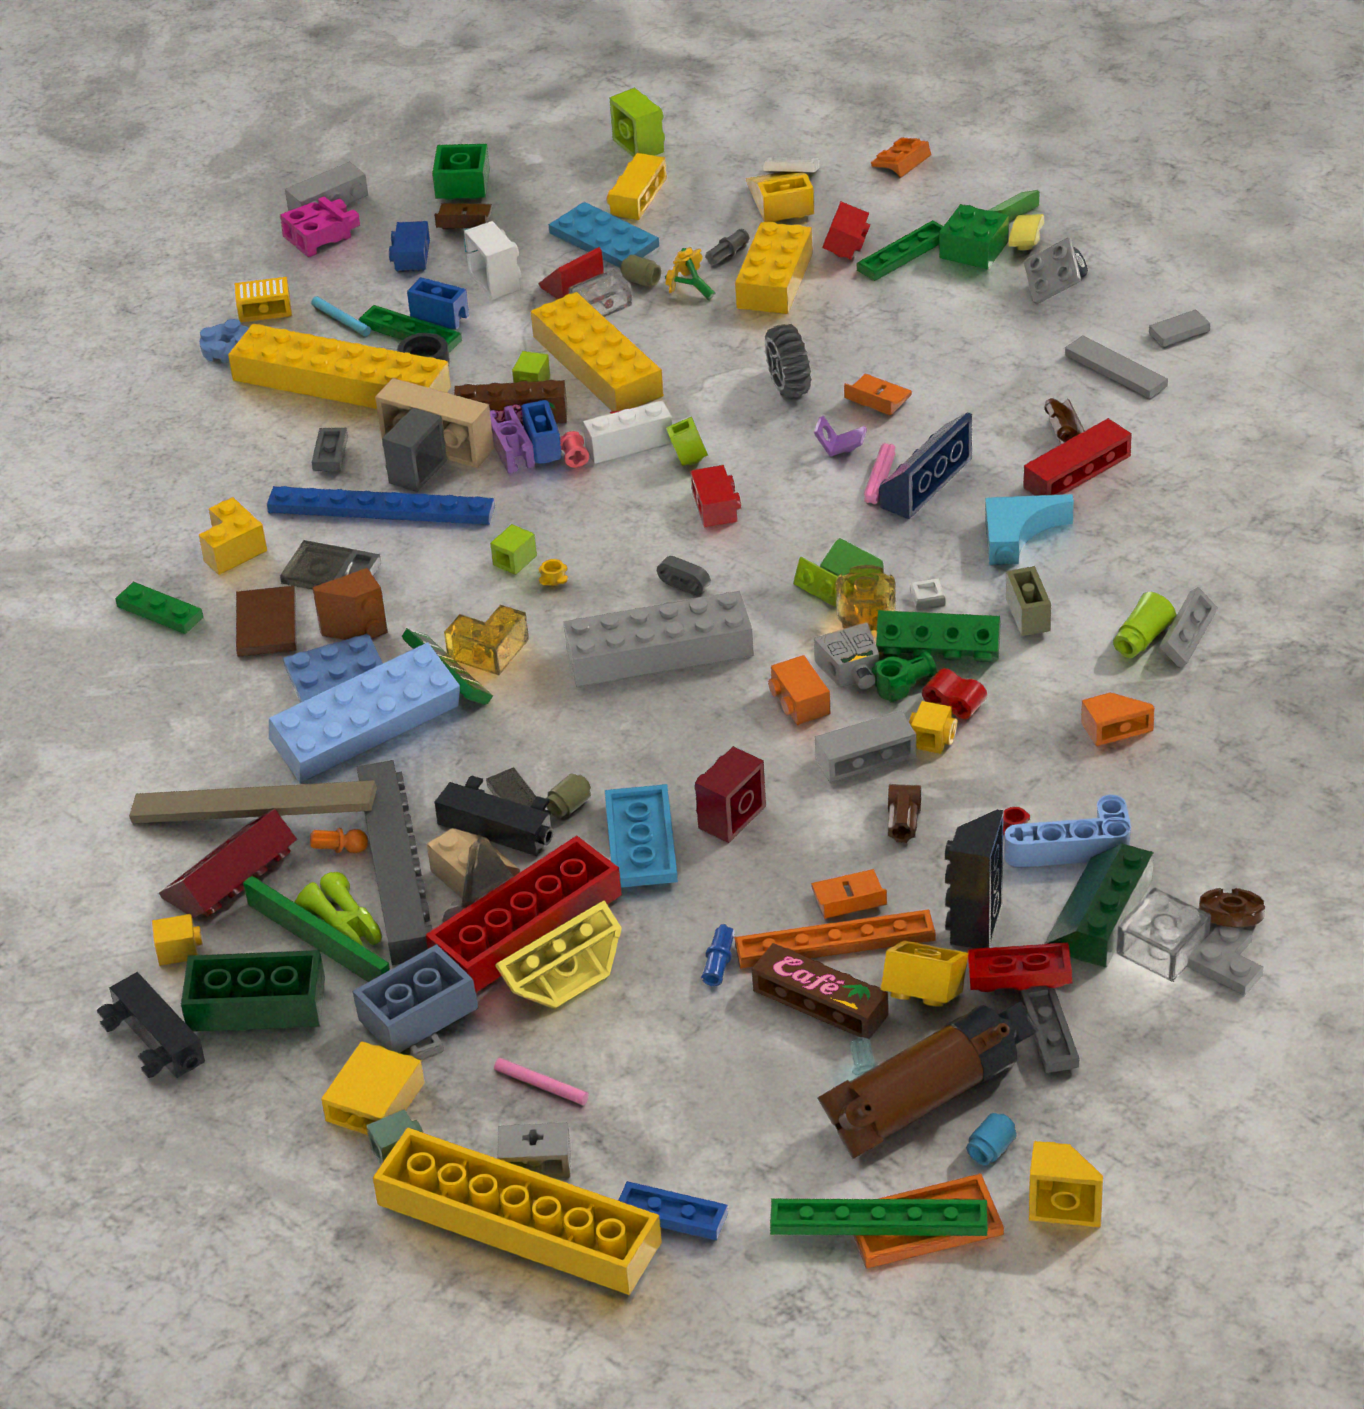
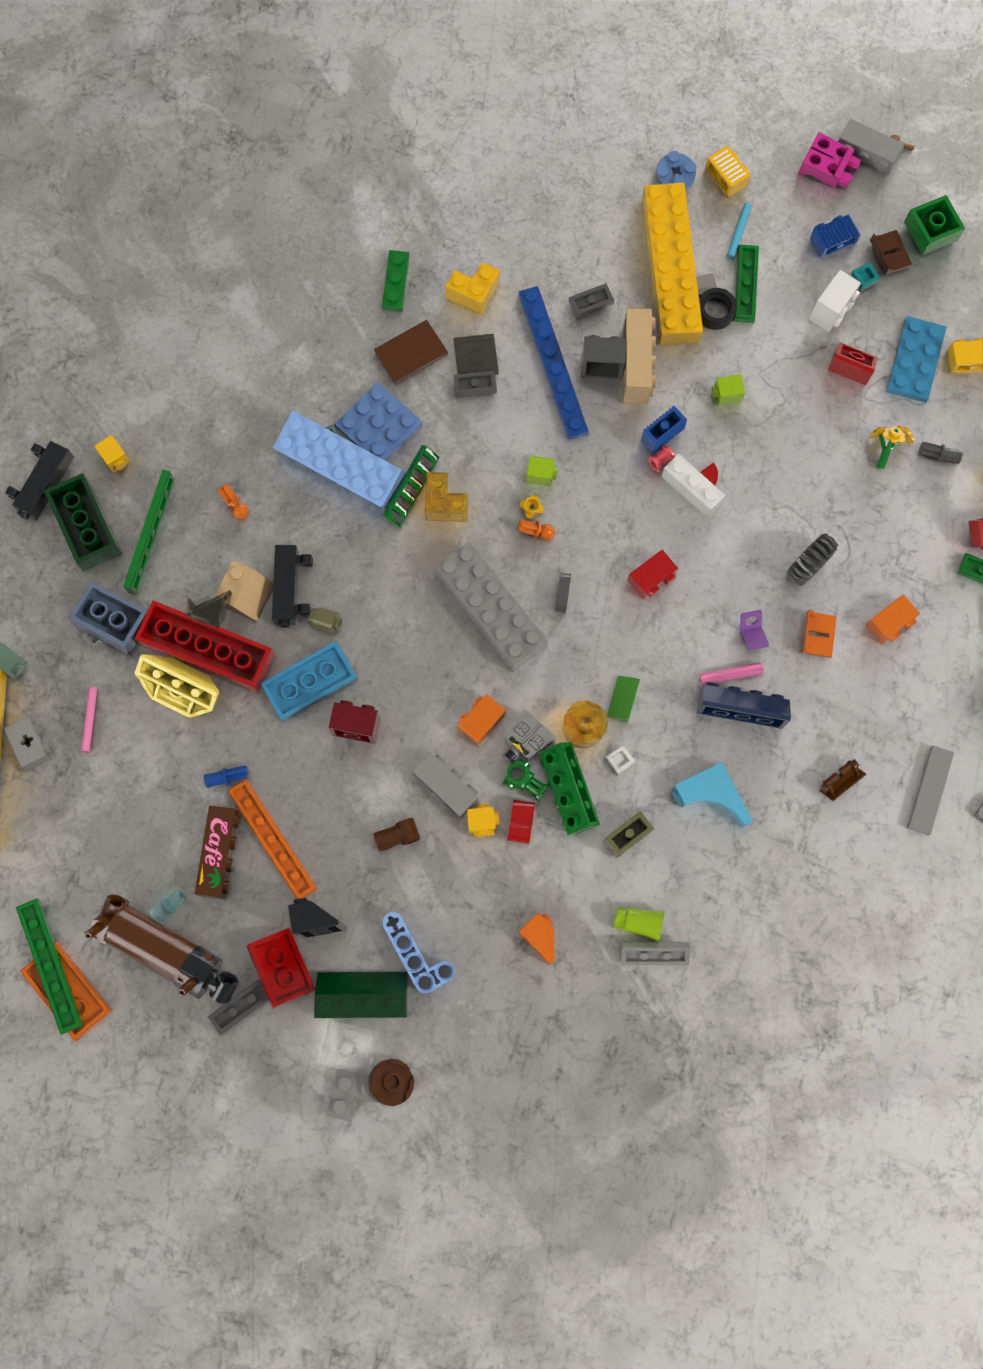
camera: 60 degrees right, 35 degrees up
dark tan tile [129,780,377,824] -> none
dark red slope [158,809,297,918] -> none
lime piece [294,872,382,946] -> none
dark orange slope [312,568,388,640] -> none
yellow brick [321,1041,425,1135] -> none
dark grey brick [356,760,433,965] -> none
blue brick [407,277,469,330] -> none
reddish brown brick [454,380,567,426] -> none
clear smoke tile [486,767,536,807] -> none
medium lavender piece [490,405,535,474] -> none
yellow brick [531,292,664,411] -> none
clear brick [569,269,632,317] -> none
blue plate [618,1181,728,1241] -> none
olive brick [620,255,661,287] -> none
lime brick [666,417,708,467] -> none
yellow brick [735,222,813,314] -> none
lime hinge [793,557,853,608] -> none
orange piece [811,869,887,919] -> none
yellow brick [881,940,968,1006] -> none
dark azure brick [966,1113,1017,1165] -> none
red plate [1003,807,1030,836] -> none
red brick [1023,418,1132,496] -> none
yellow slope [1029,1141,1103,1227] -> none
none -> orange axle [517,520,555,541]
none -> orange brick [866,594,920,644]

